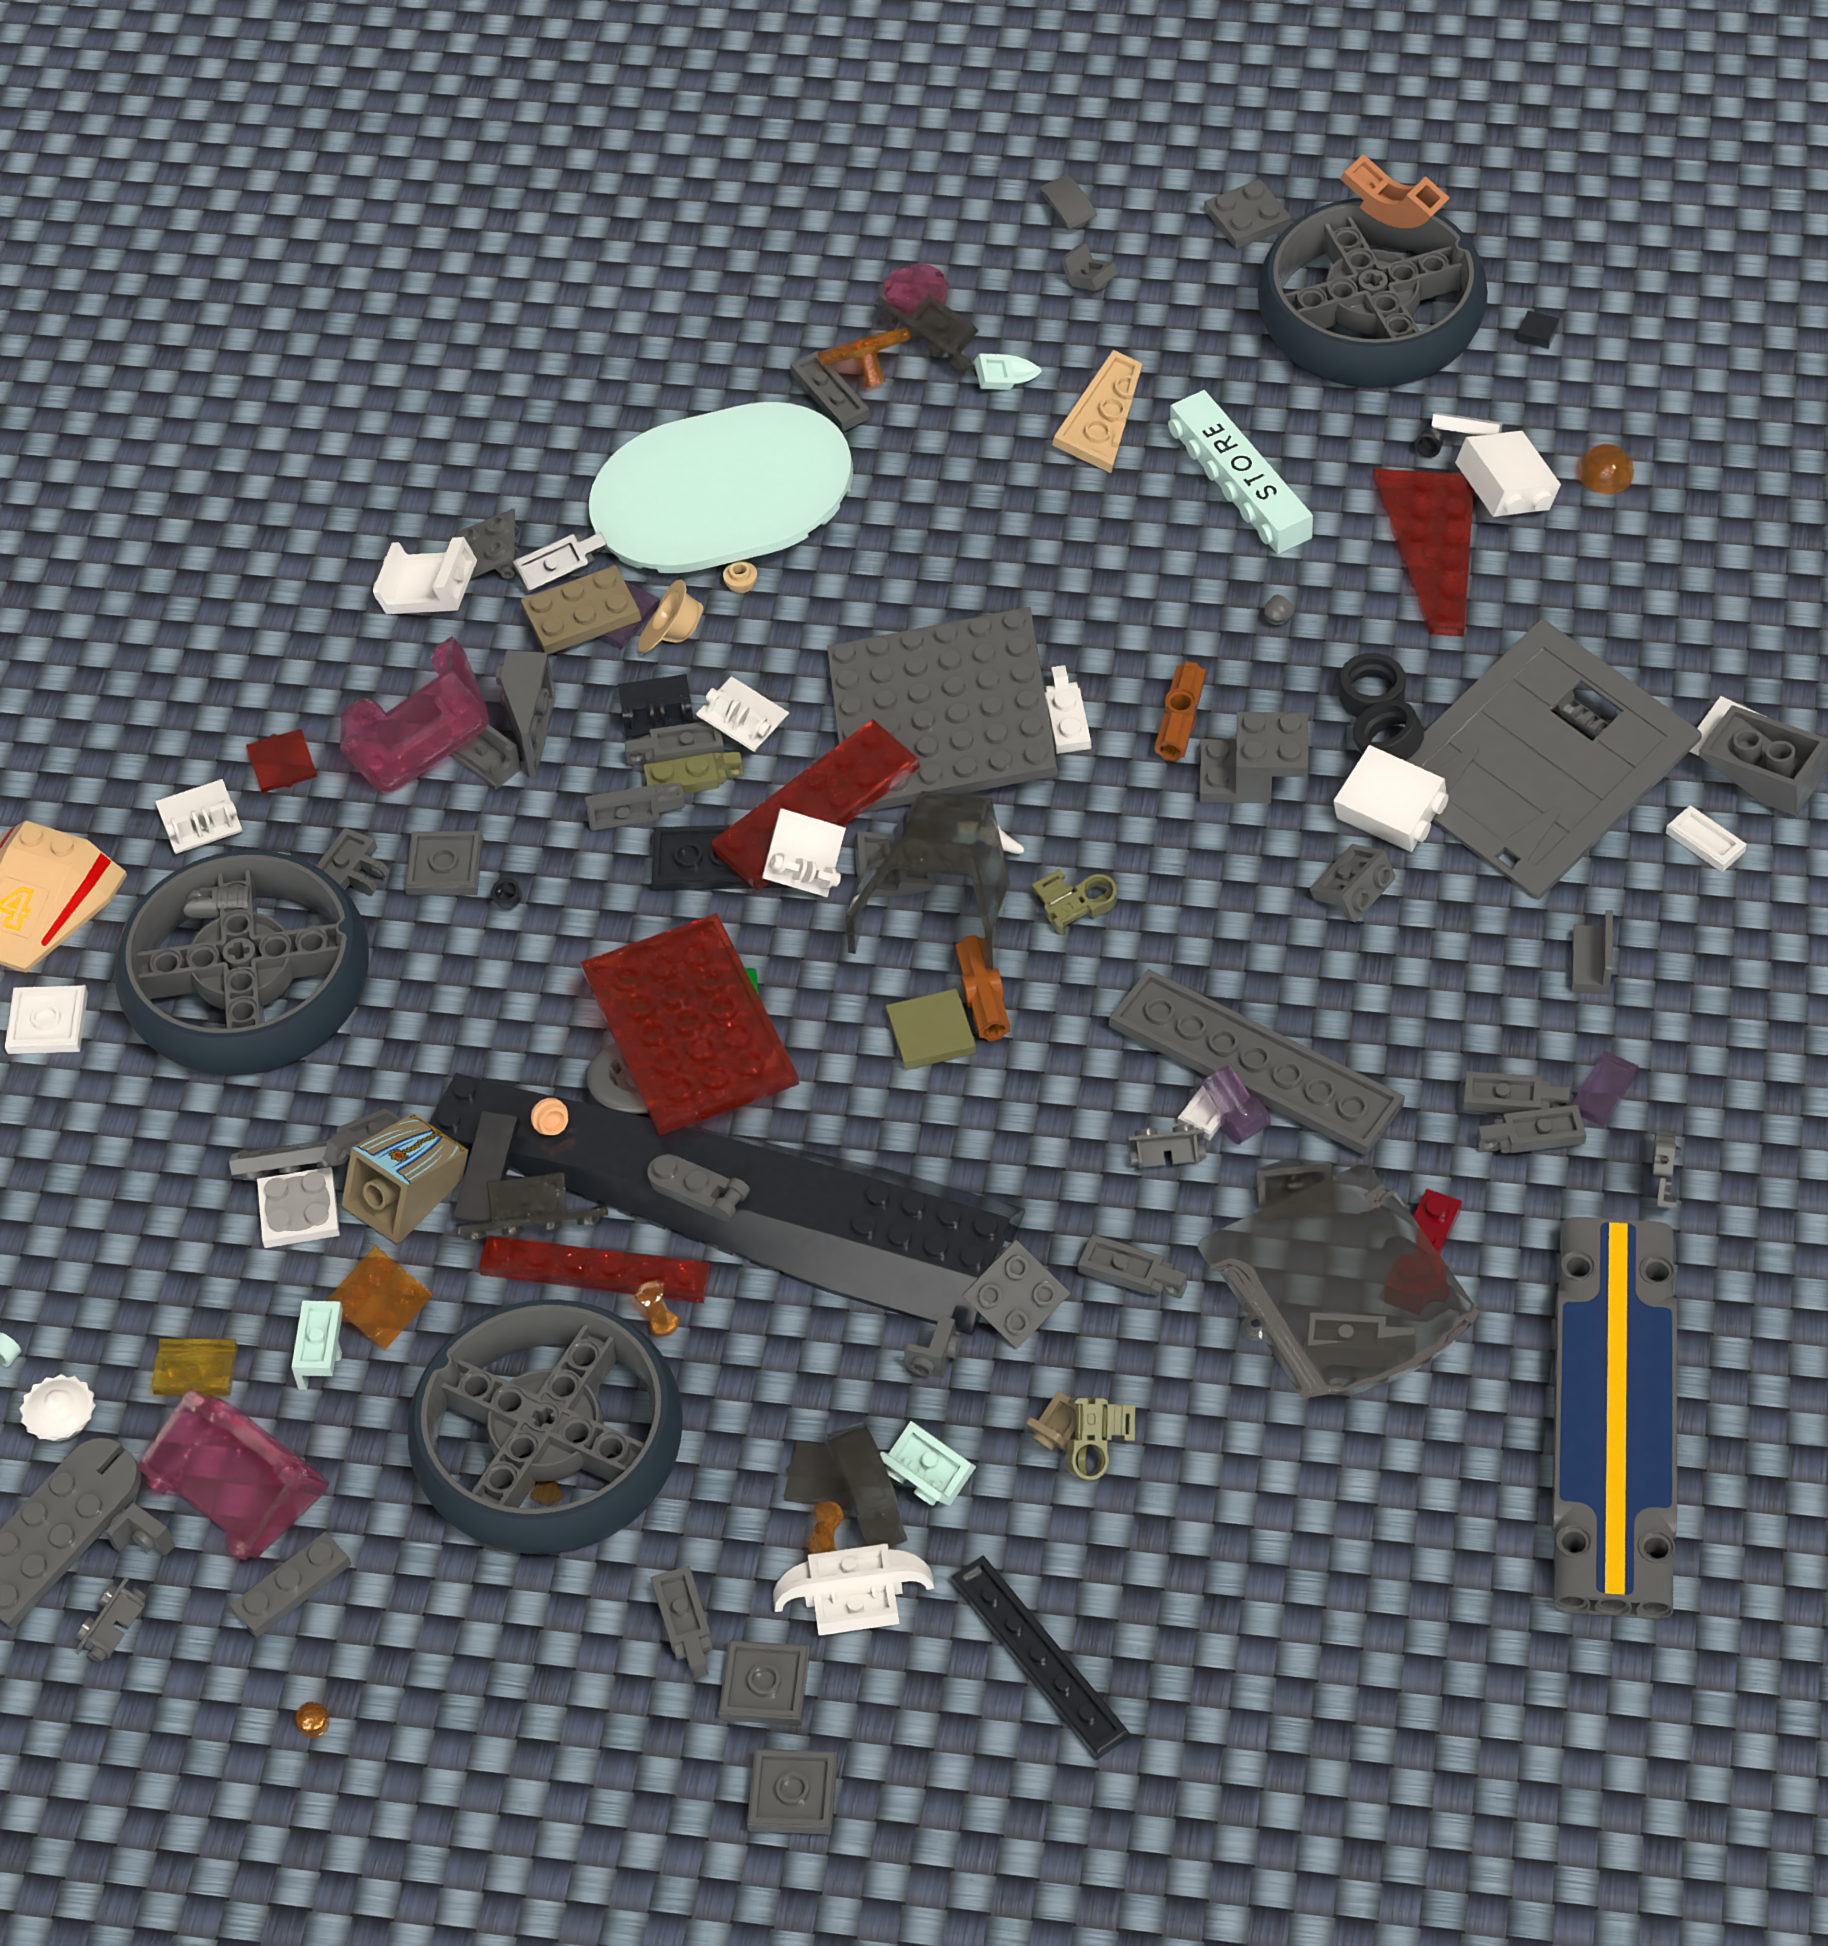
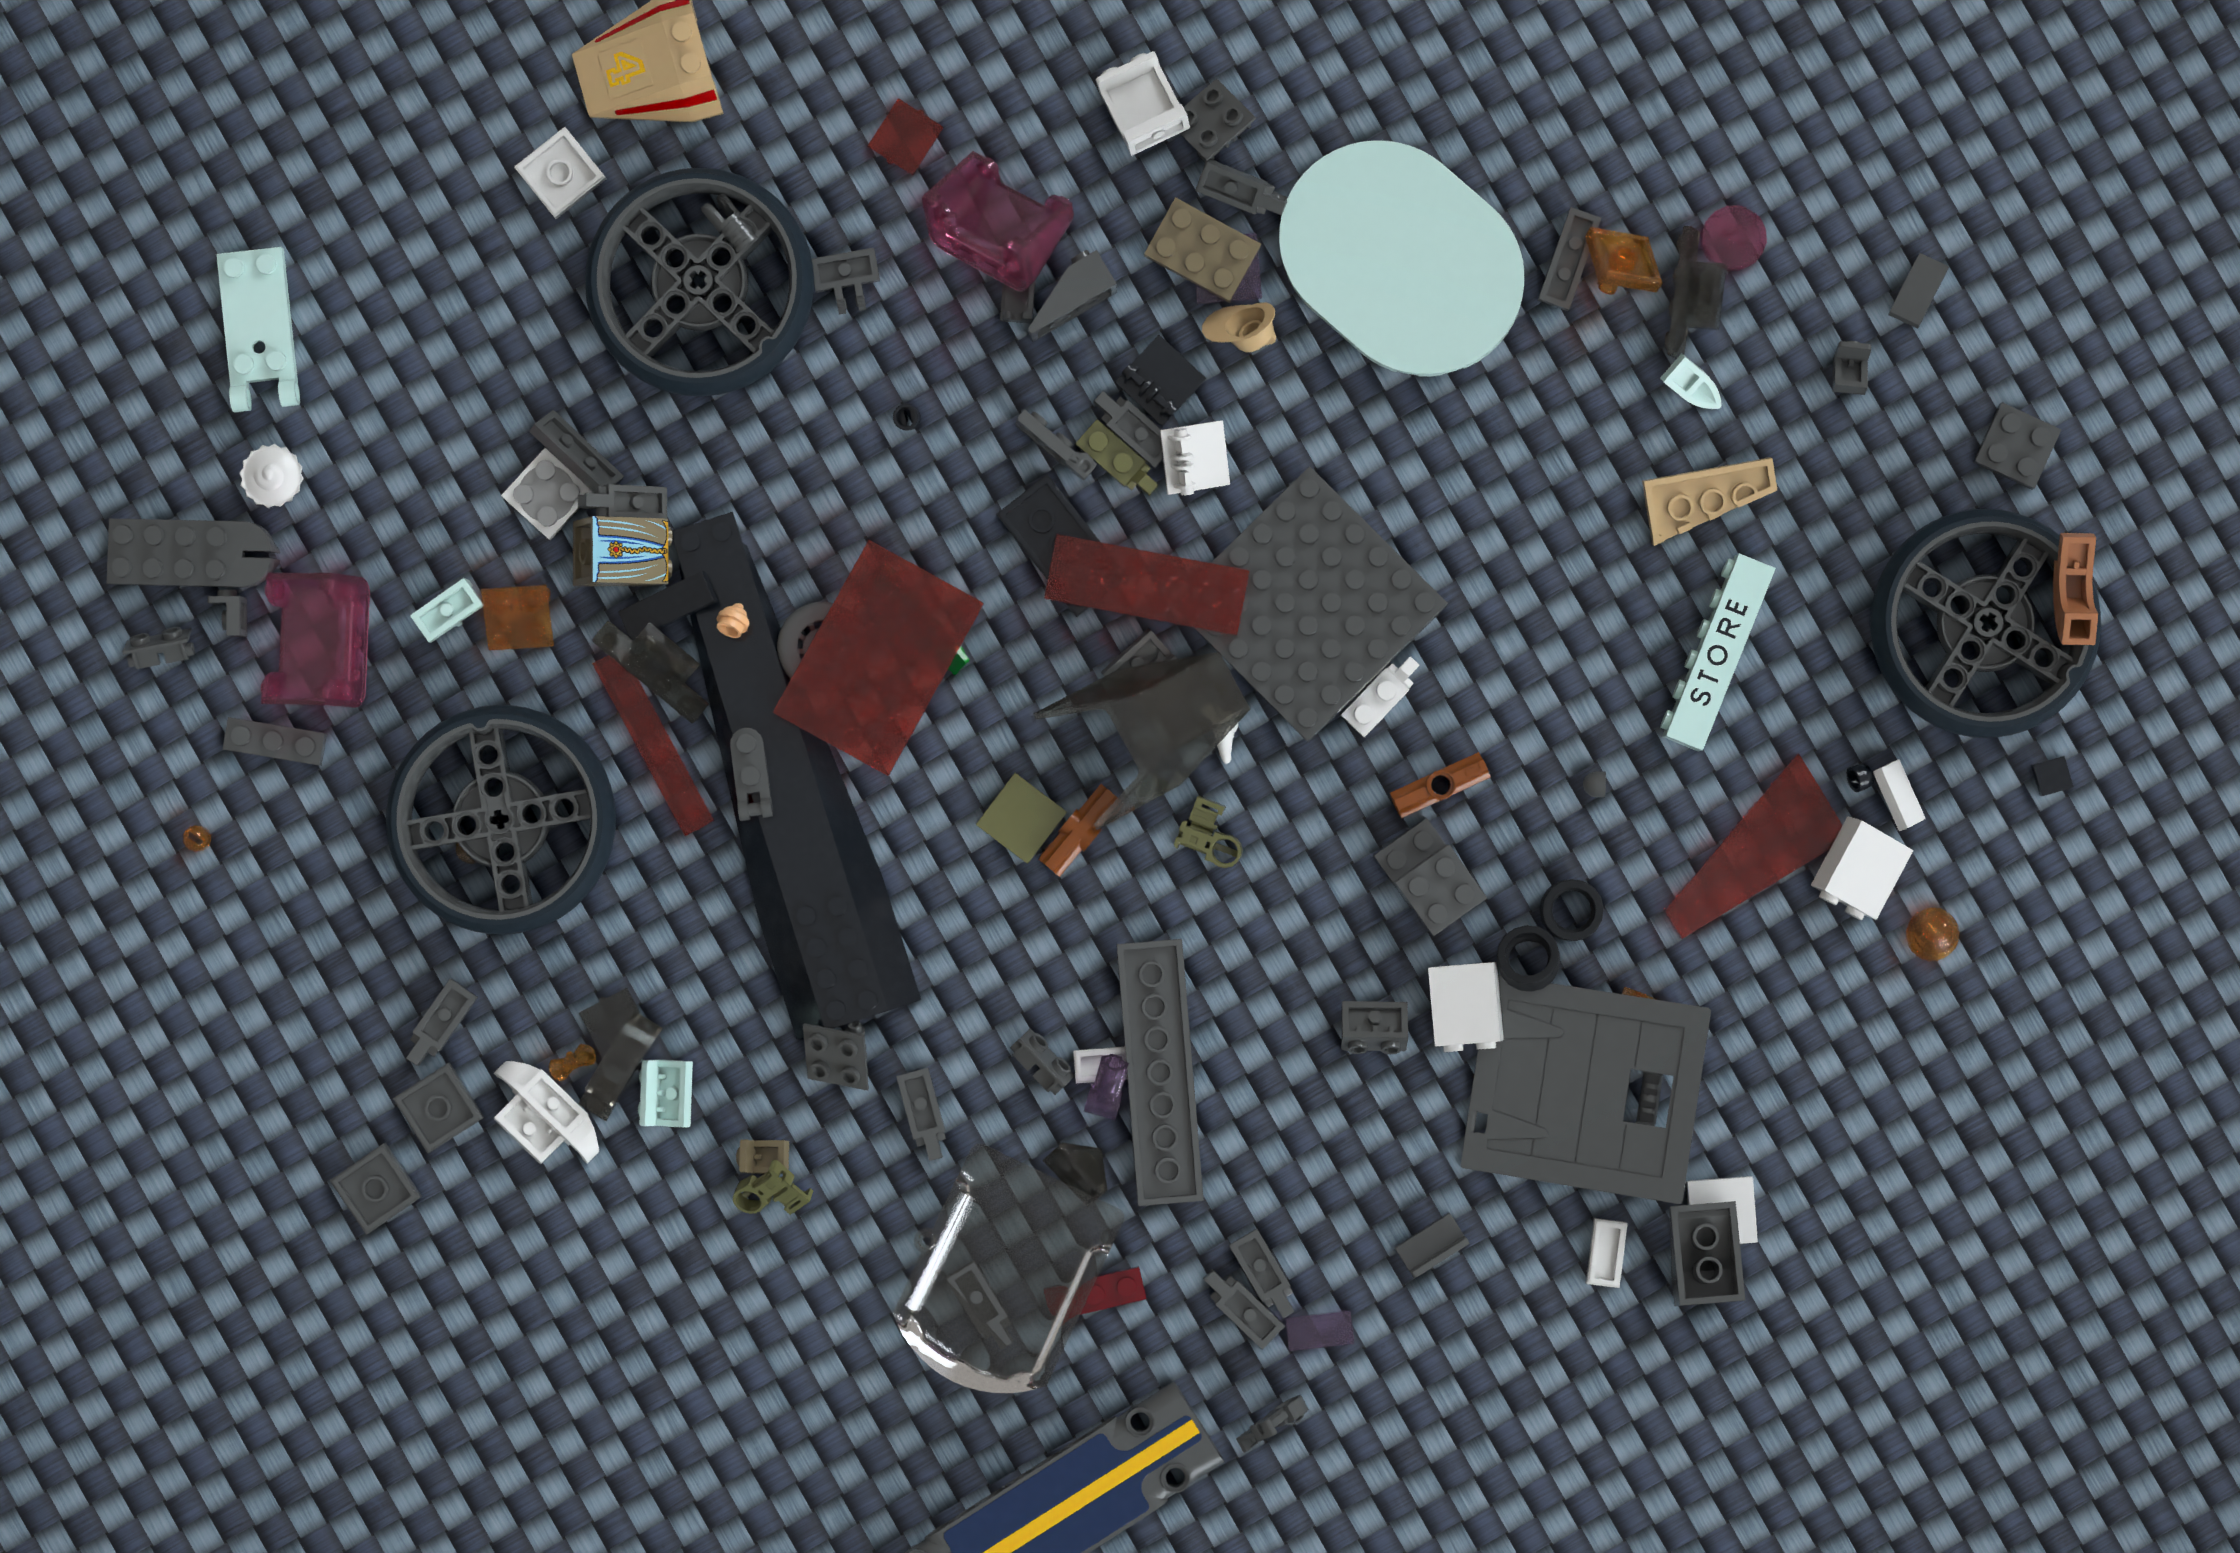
camera: 45 degrees right, 35 degrees up
clear yellow plate [151,1339,238,1396] -> none
white hinge [155,779,243,854] -> none
dark grey tile [405,831,484,895] -> none
clear orange piece [634,1281,681,1336] -> none
tan plate [723,561,757,593] -> none
white hinge [762,809,846,897] -> none
dark grey bracket [904,1316,961,1378] -> none
black tile [951,1555,1129,1760] -> none

